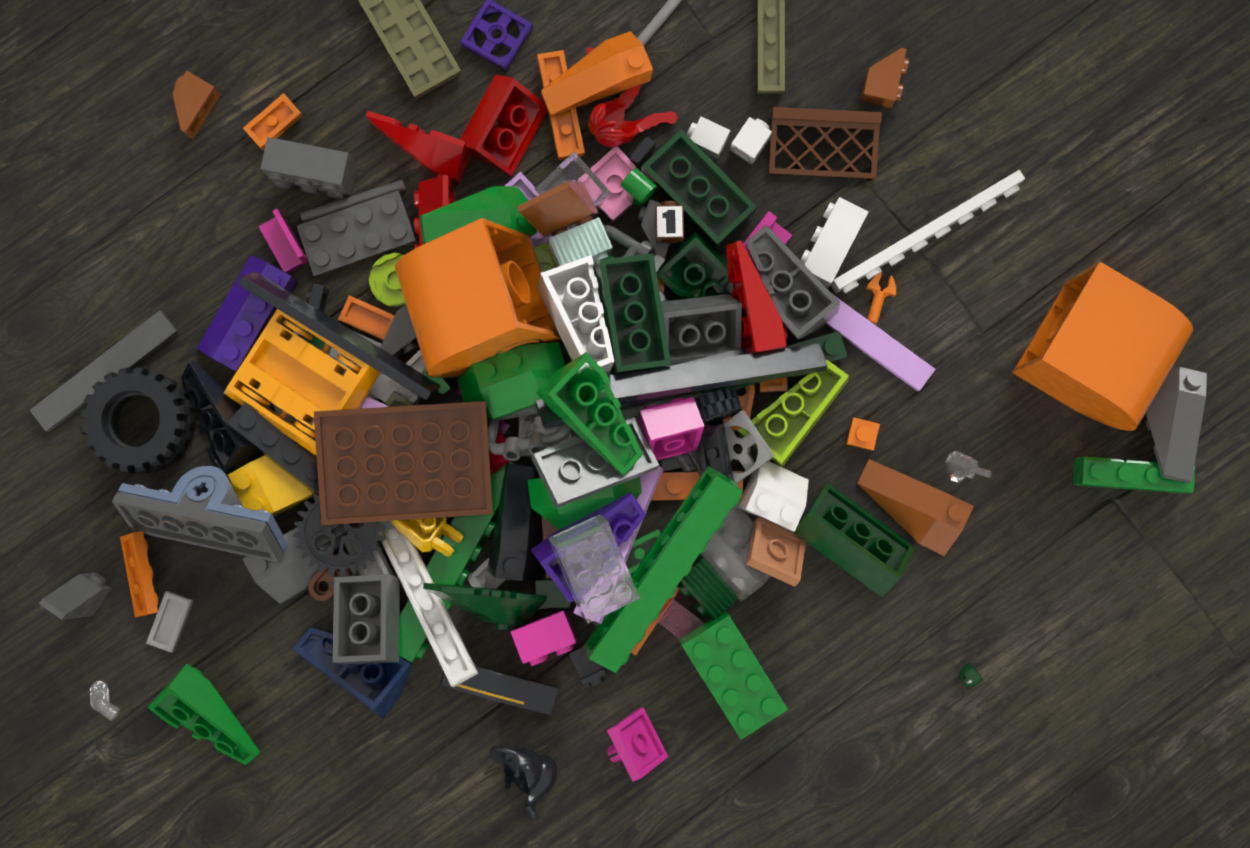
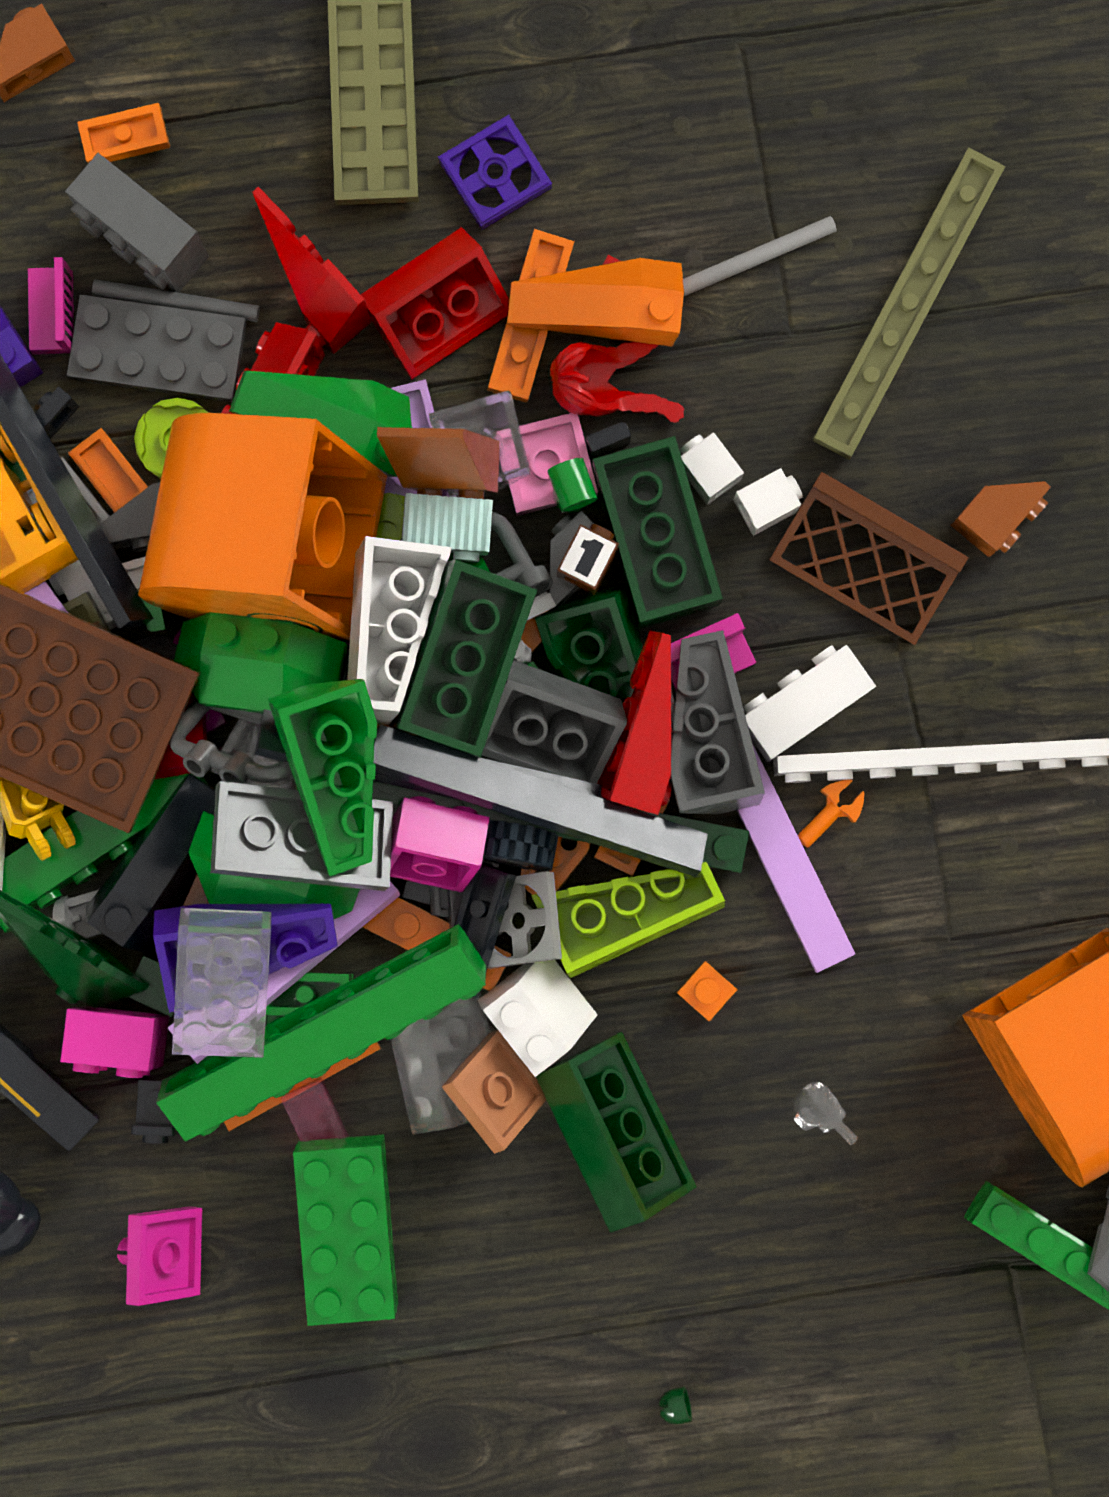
camera: 25 degrees right, 0 degrees up
dark green brick [677,554,738,620] -> none
dark orange wedge [857,459,974,556] -> none

